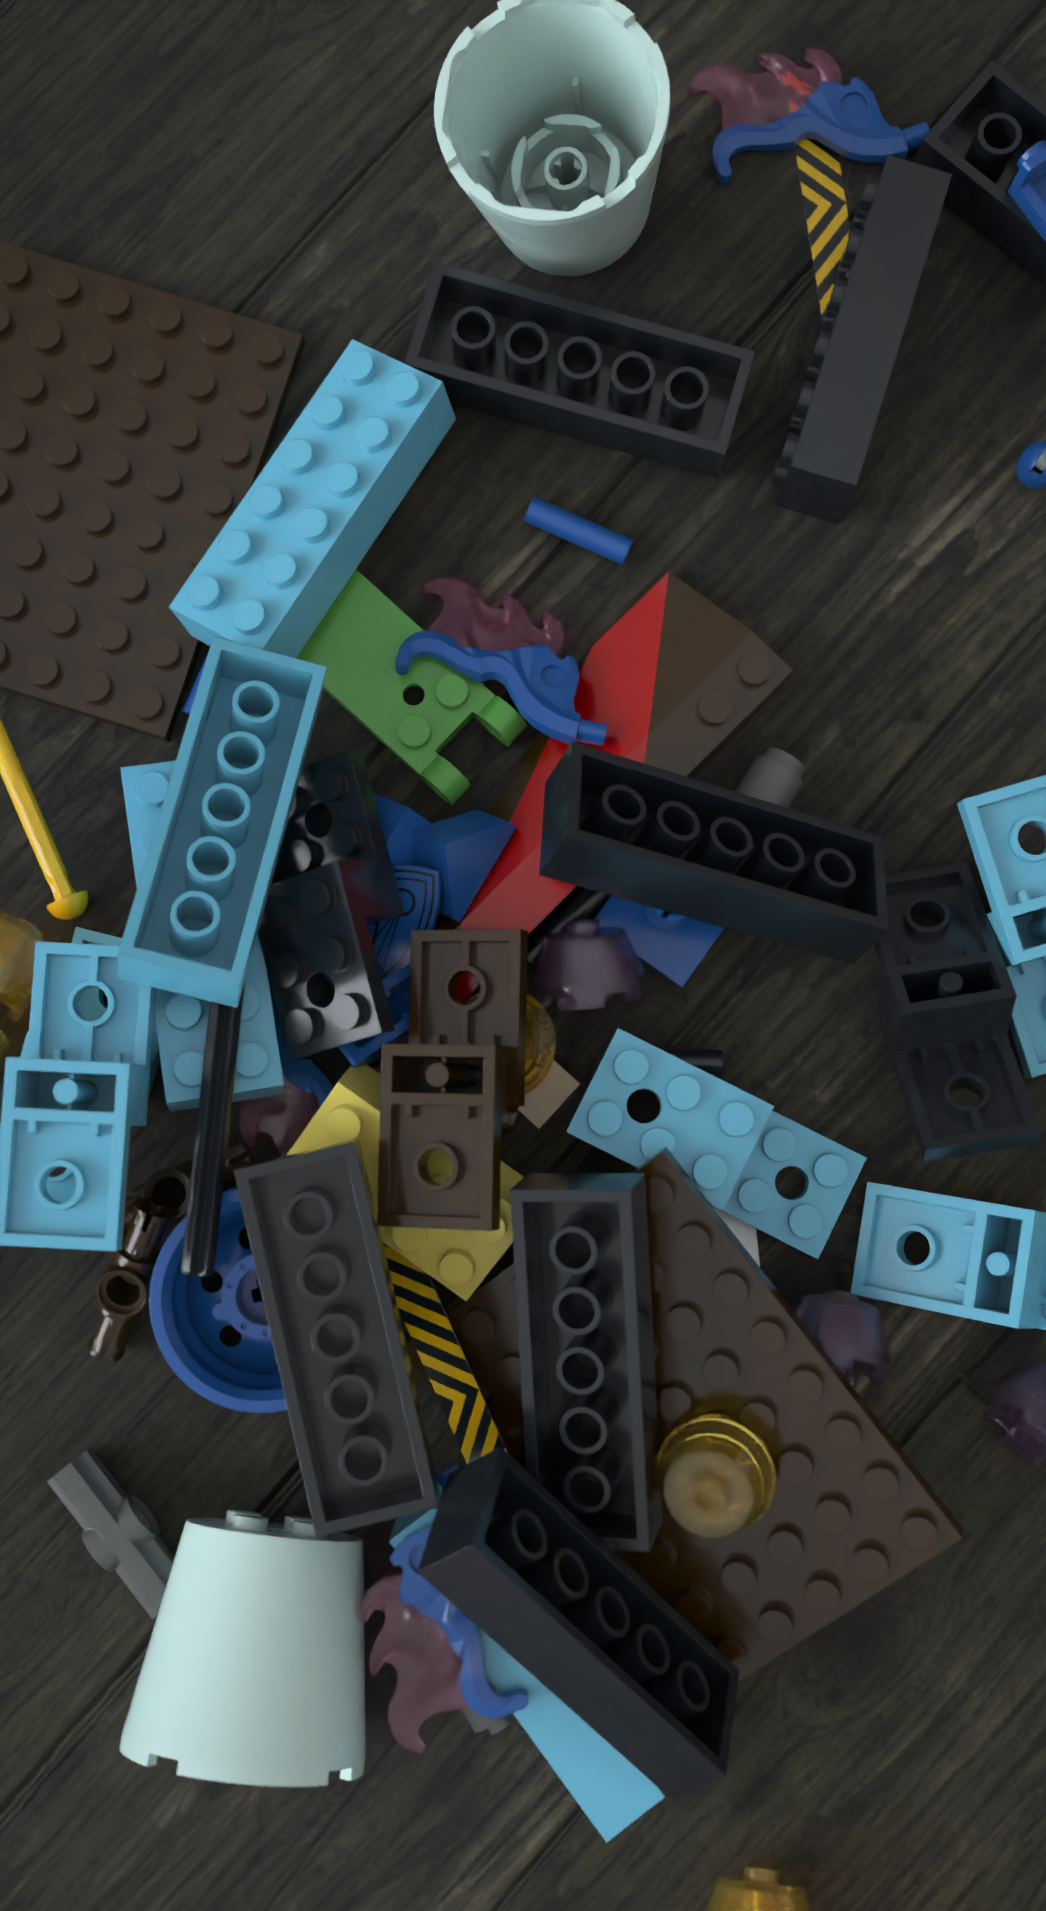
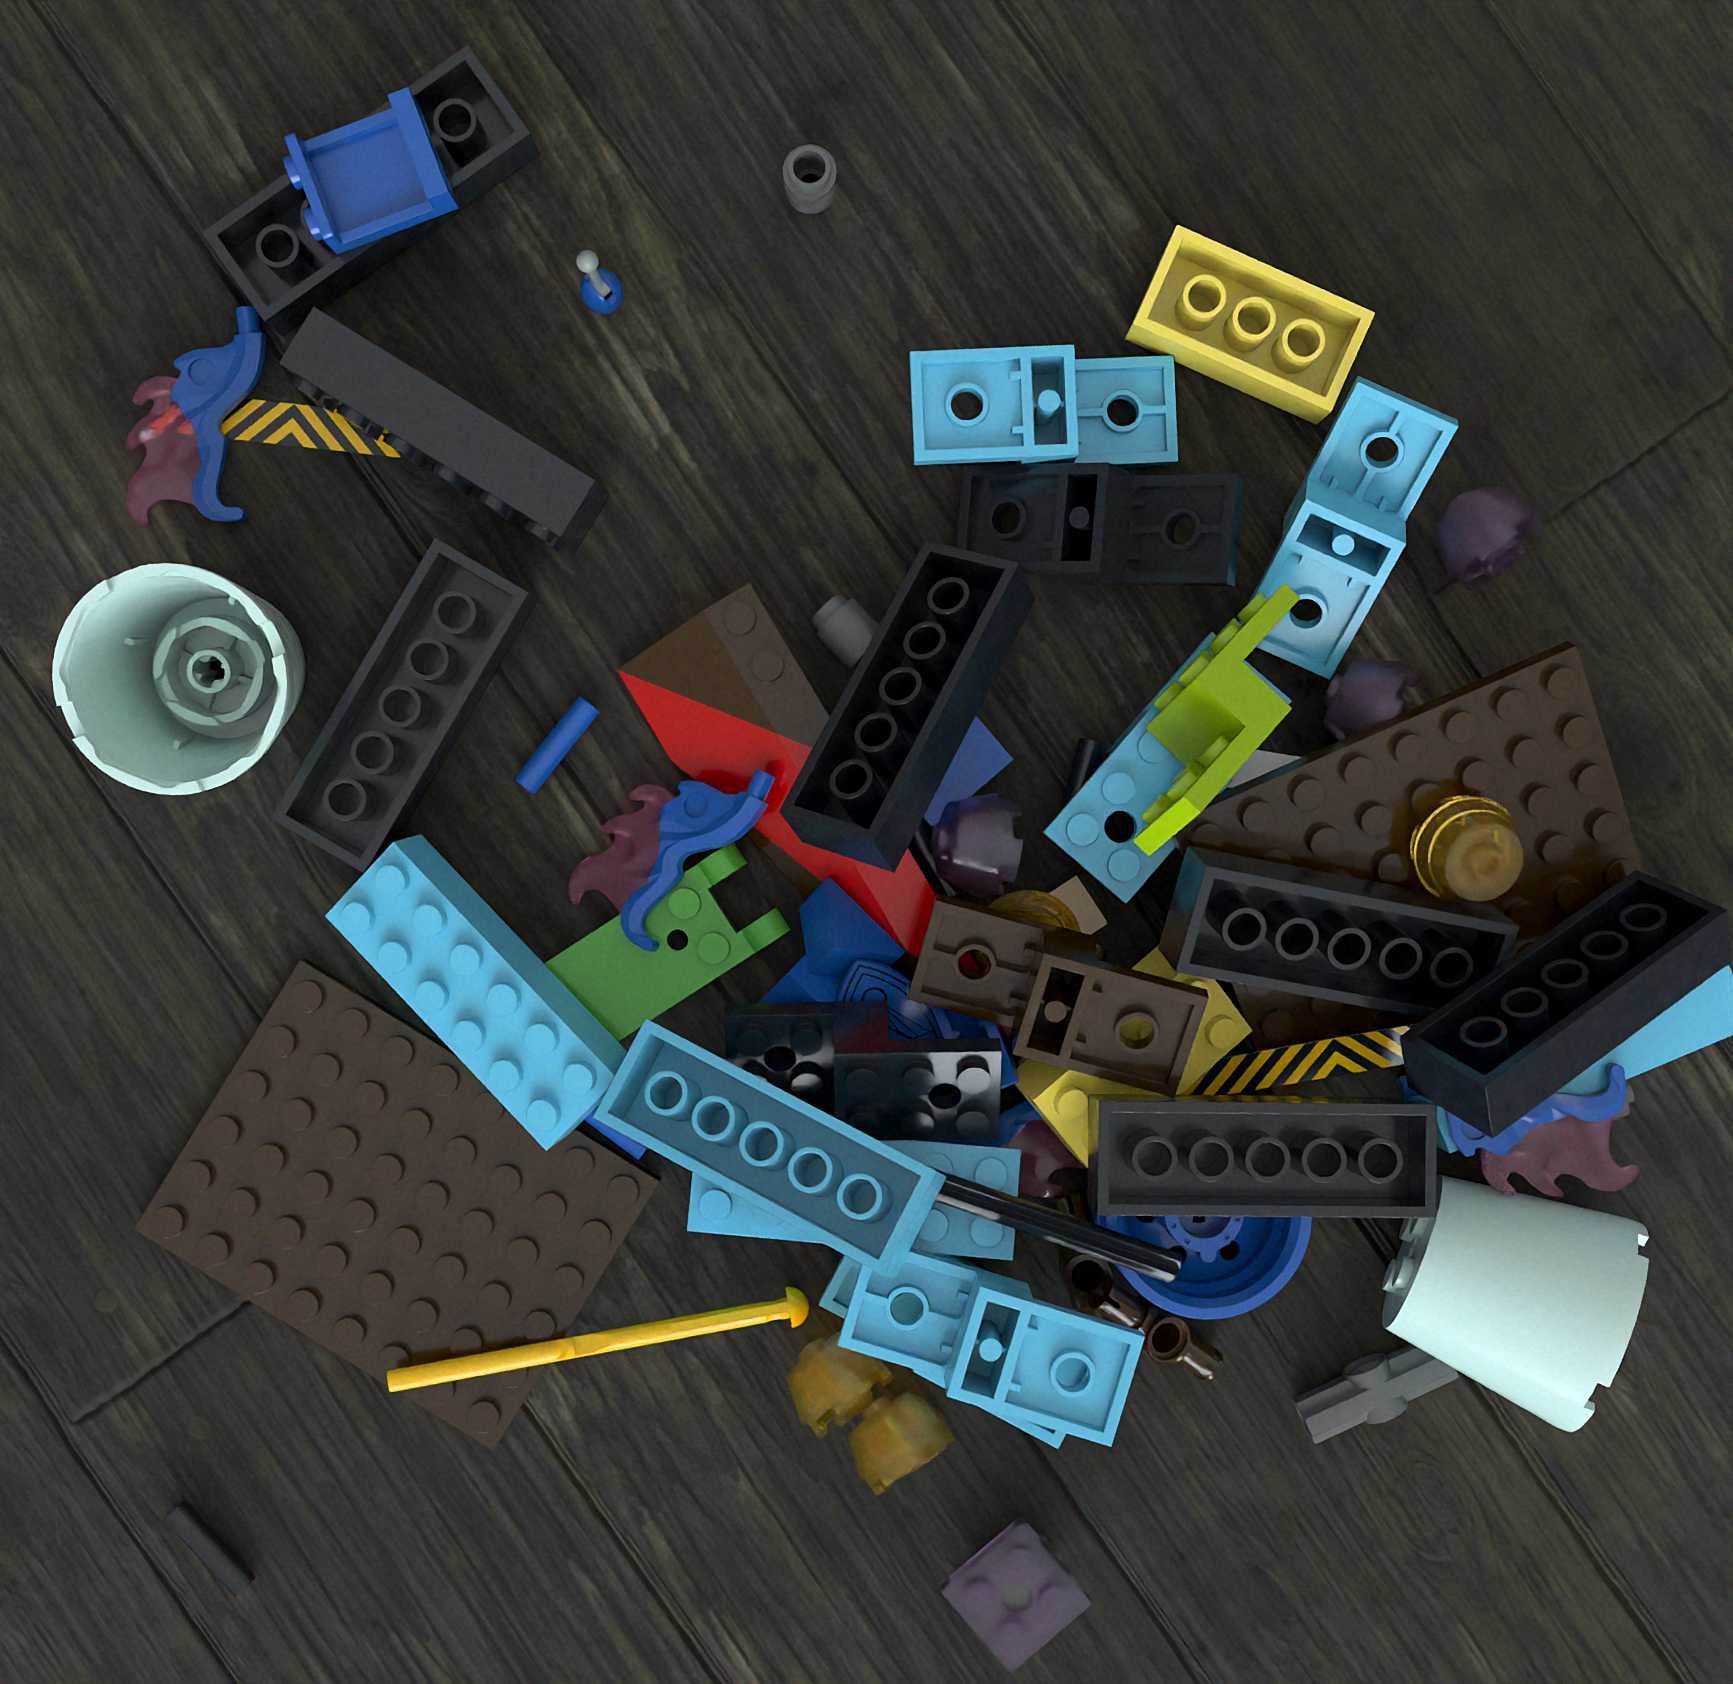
camera: 80 degrees left, 5 degrees up
none -> lime bracket [1132,583,1300,856]

